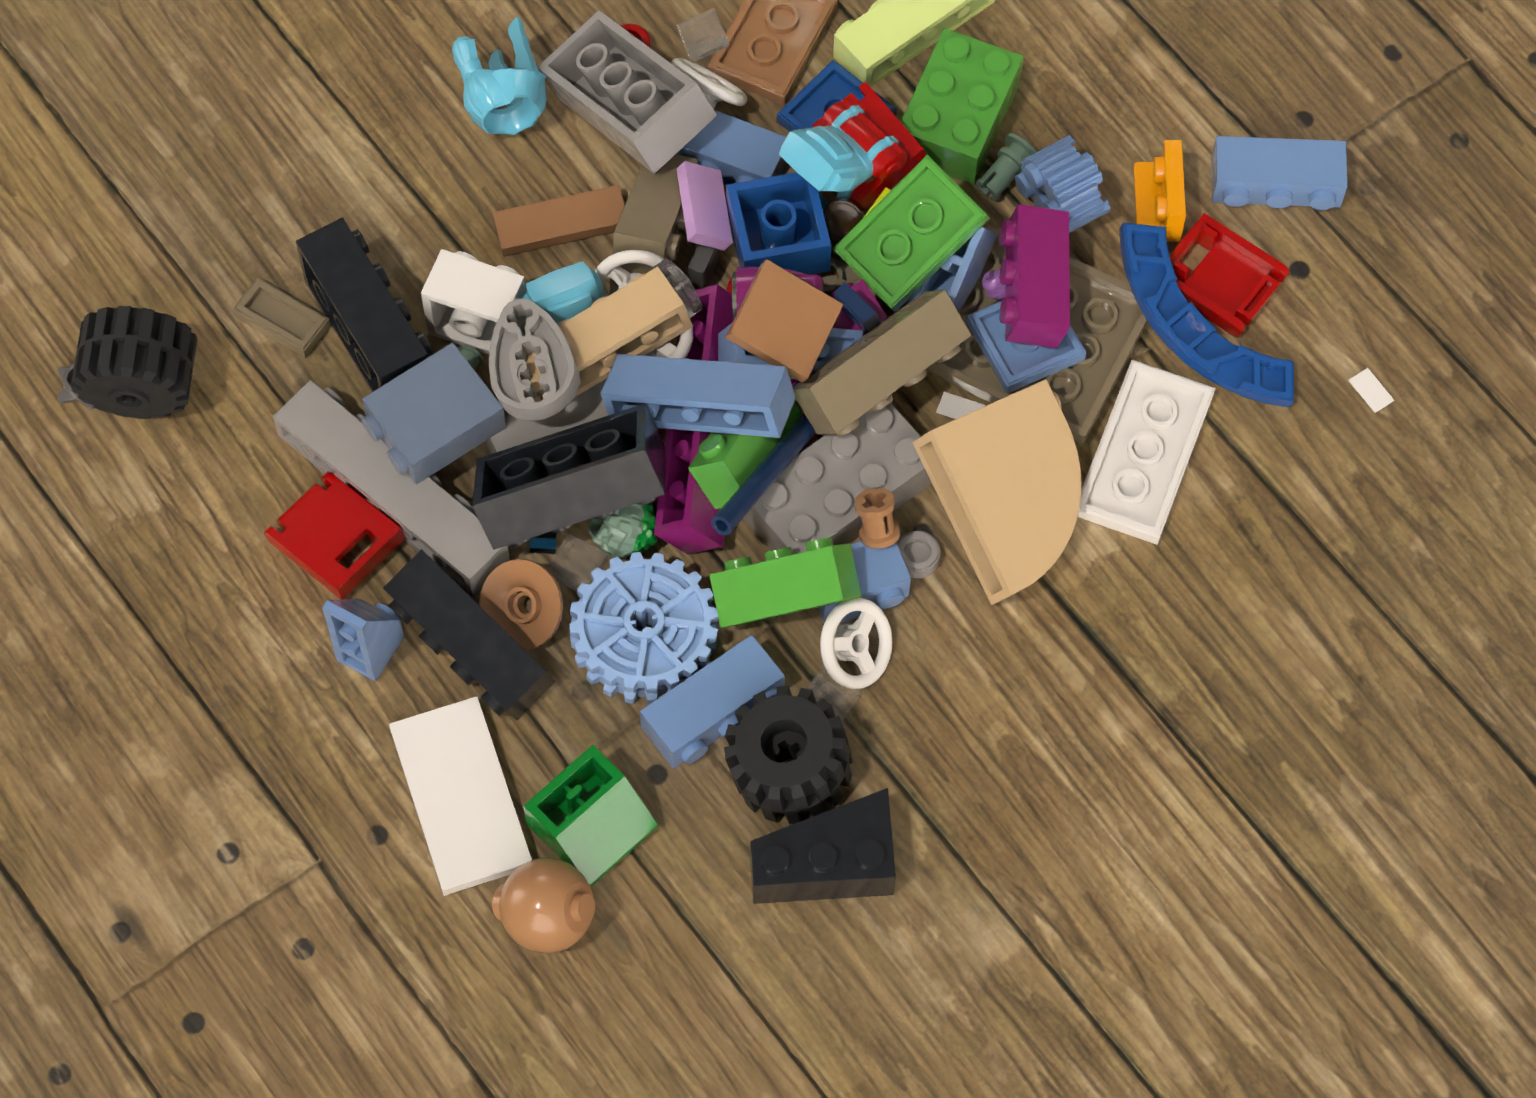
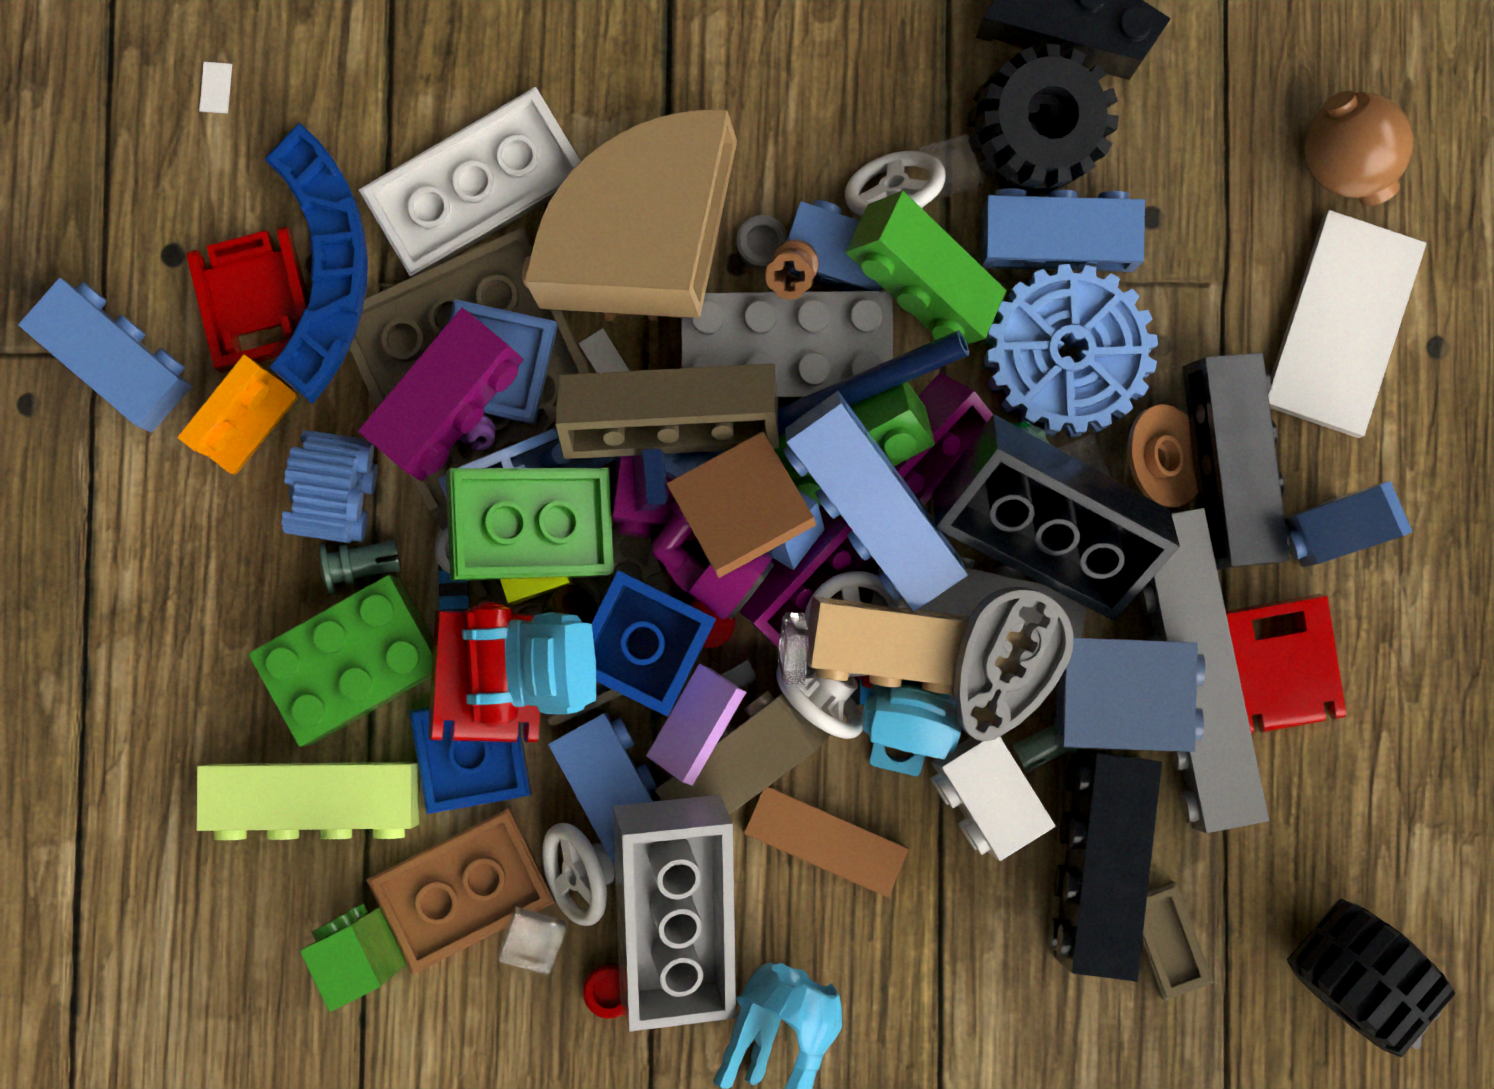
camera: 145 degrees left, 20 degrees up
slope [523,745,658,887] -> none

